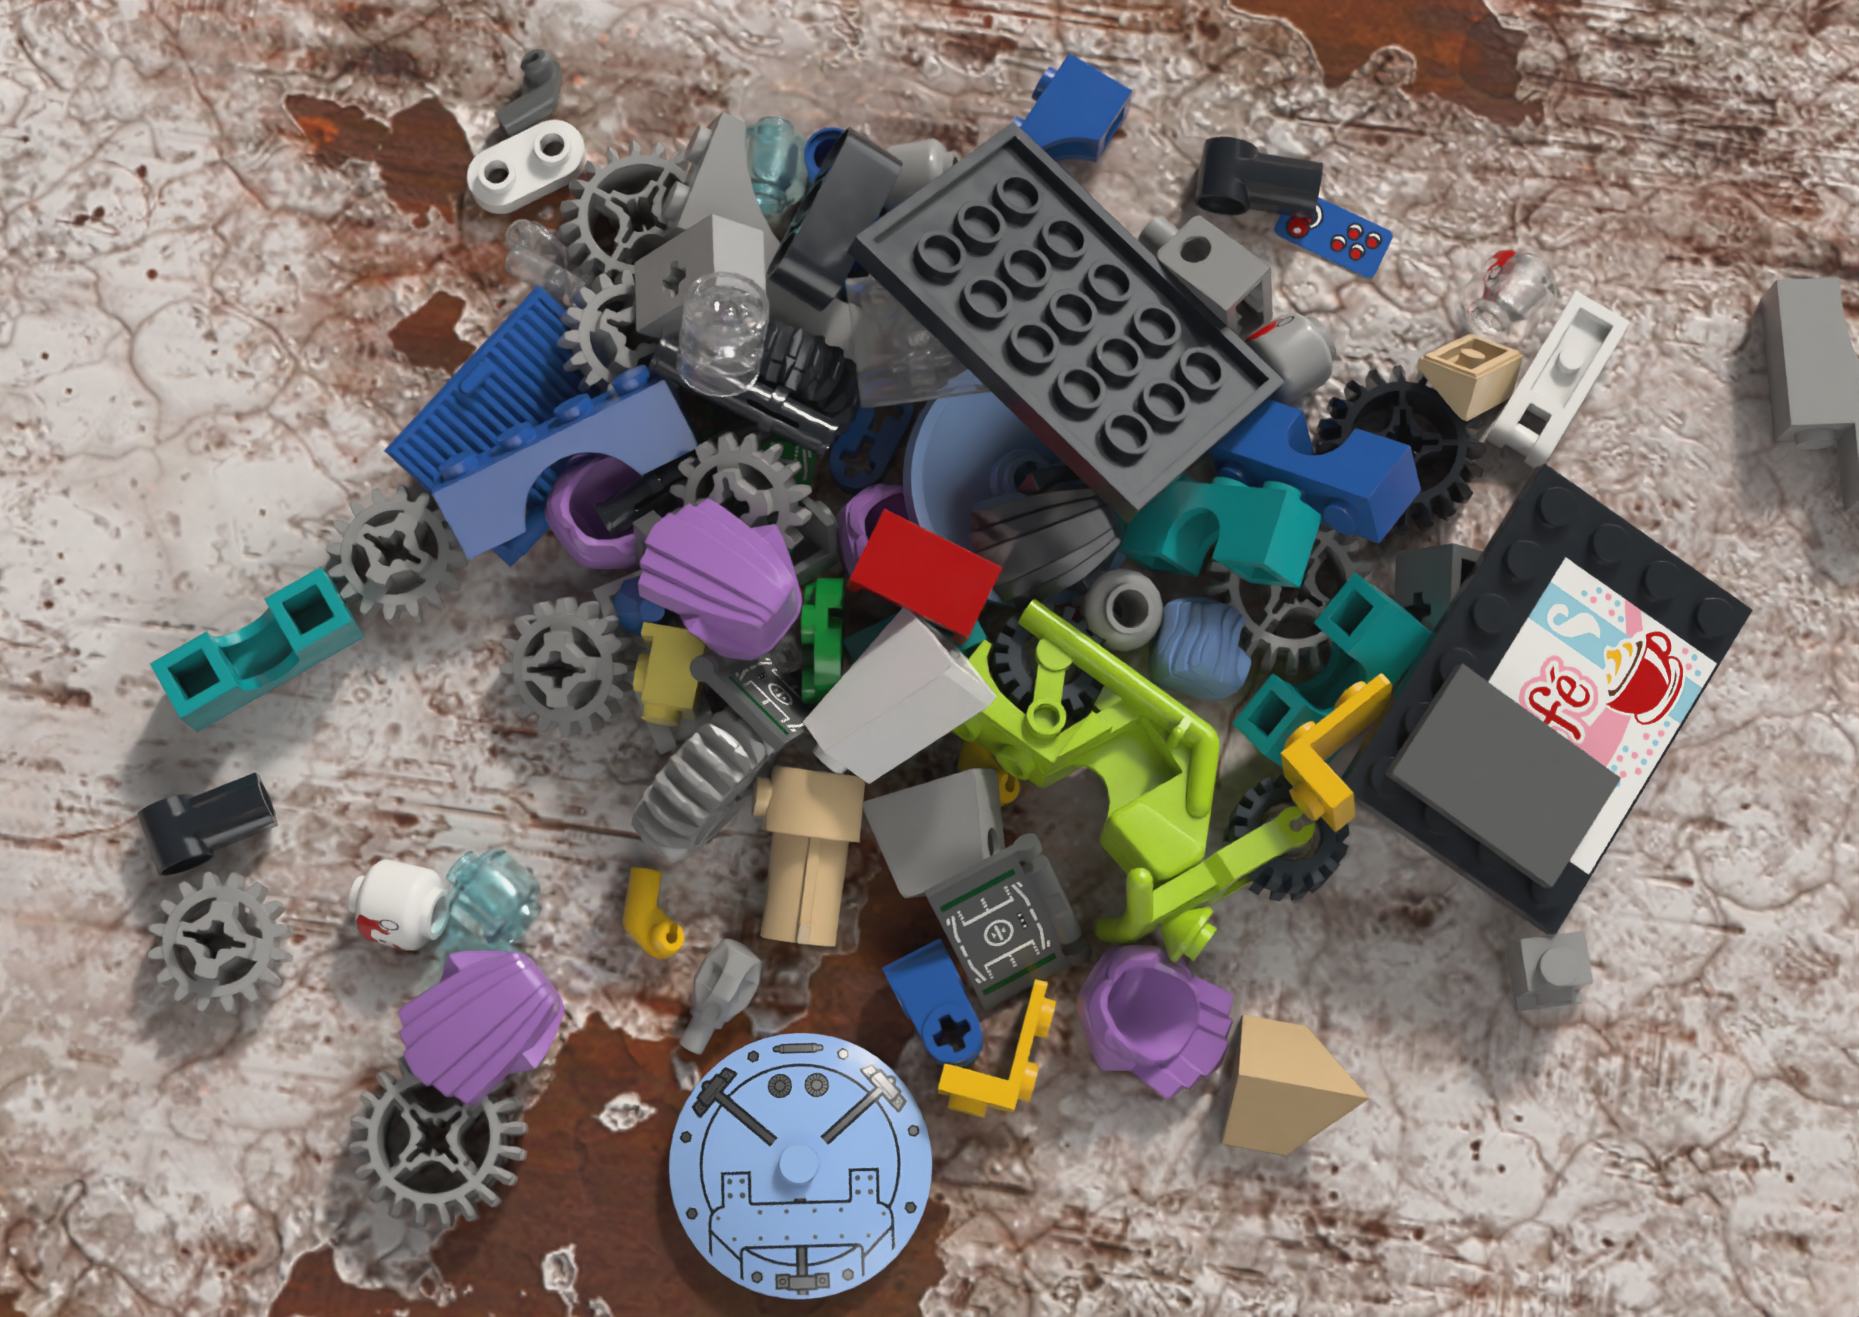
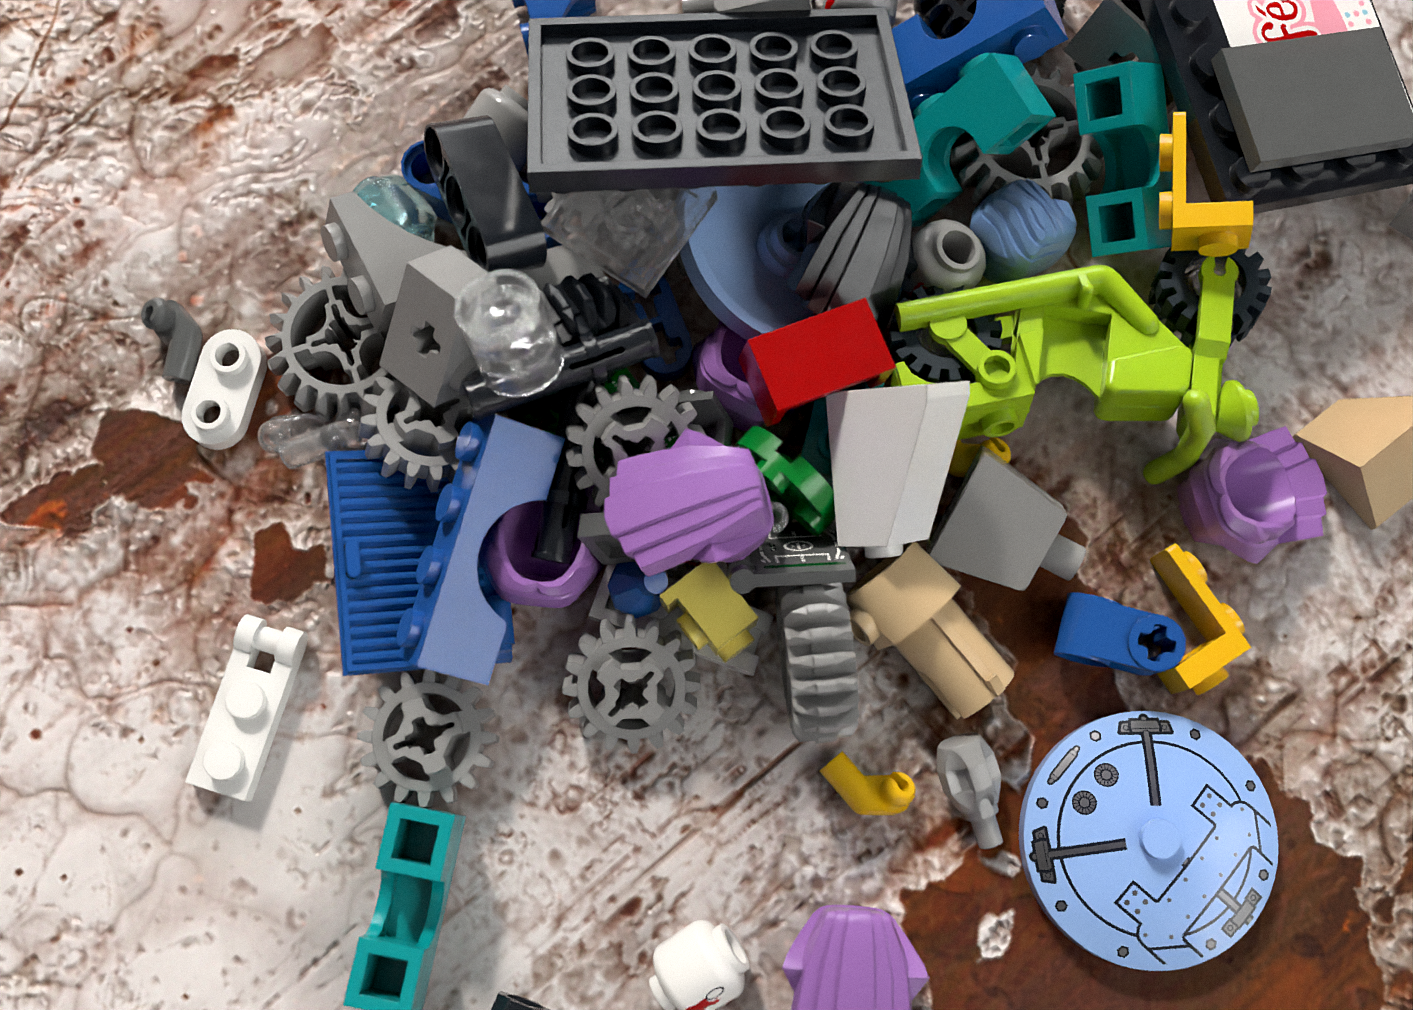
camera: 50 degrees left, 0 degrees up
clear light blue head [445,848,543,944] -> none
dark grey piece [924,833,1092,1010] -> none
none -> white plate [185,614,308,802]

